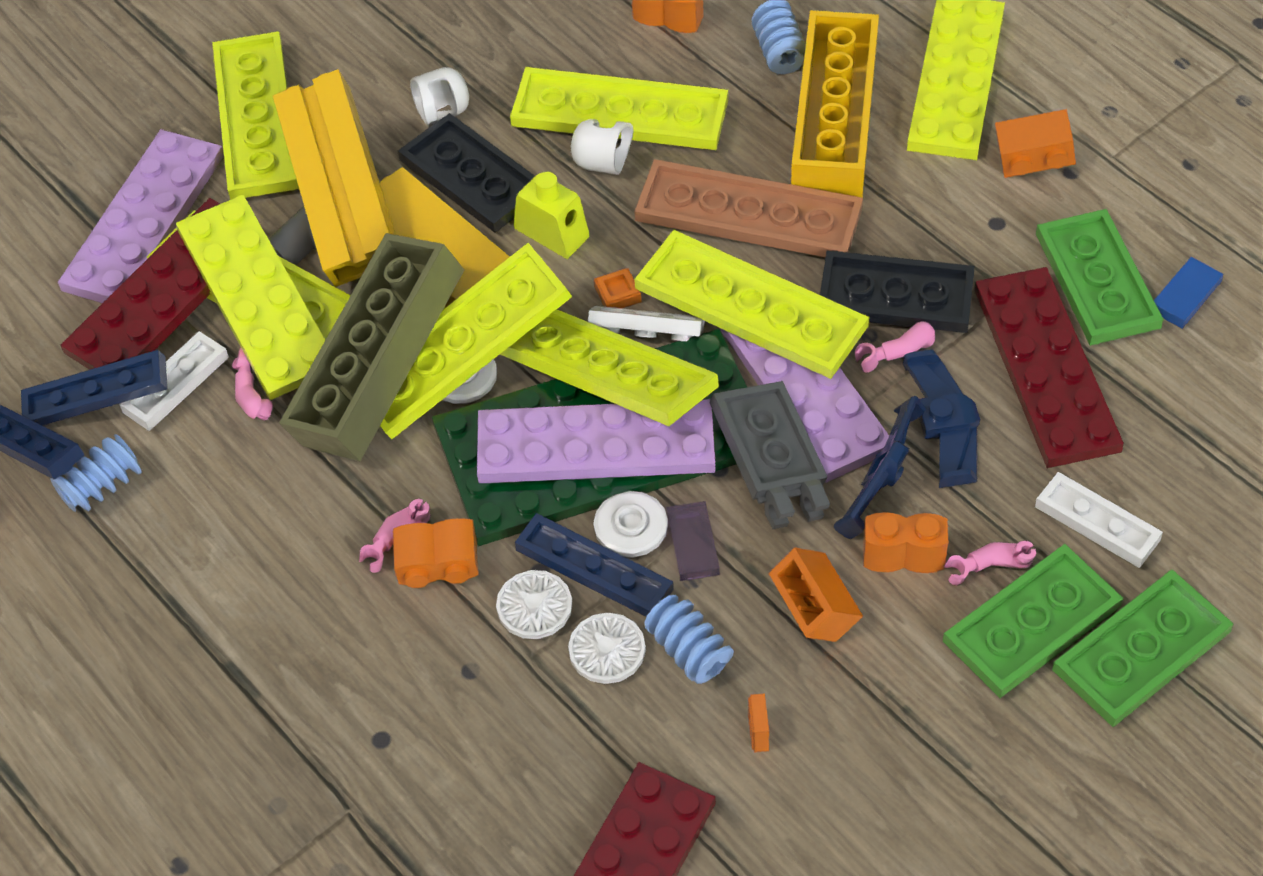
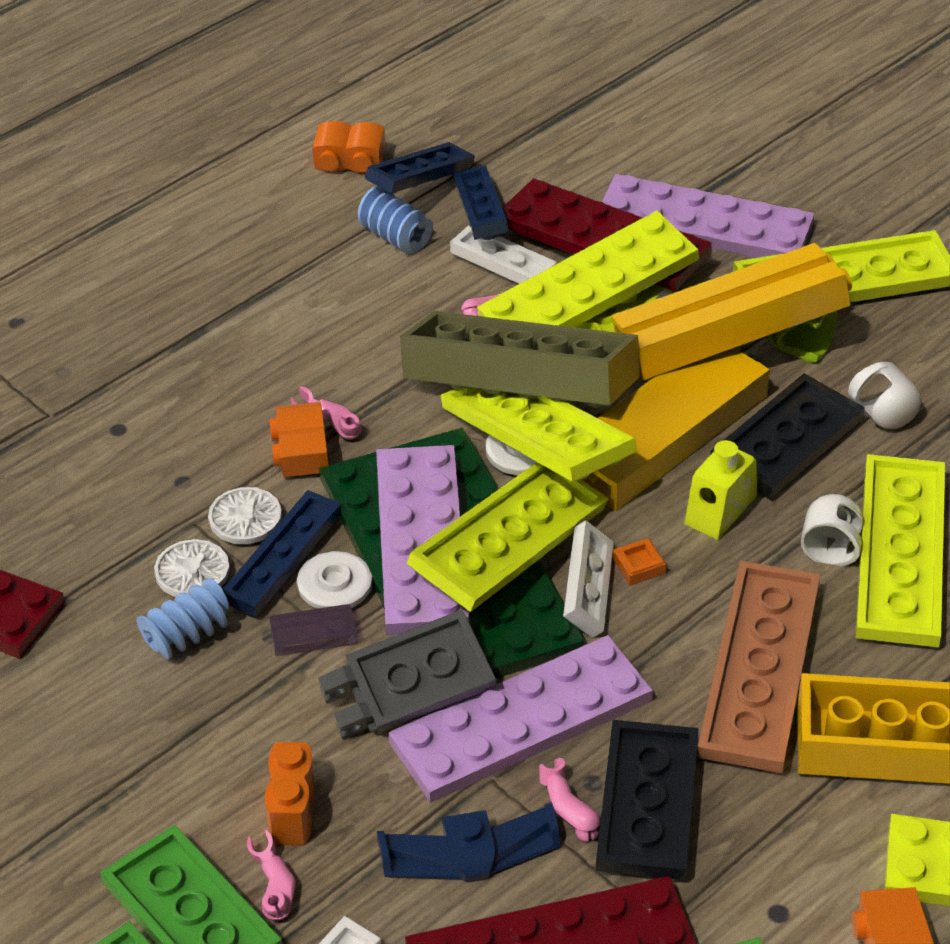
camera: 85 degrees right, 10 degrees down
neon yellow plate [634,230,869,379] -> none
orange tile [748,693,769,752] -> none
orange brick [768,547,863,642] -> none
dark blue plate [834,396,926,539] -> none

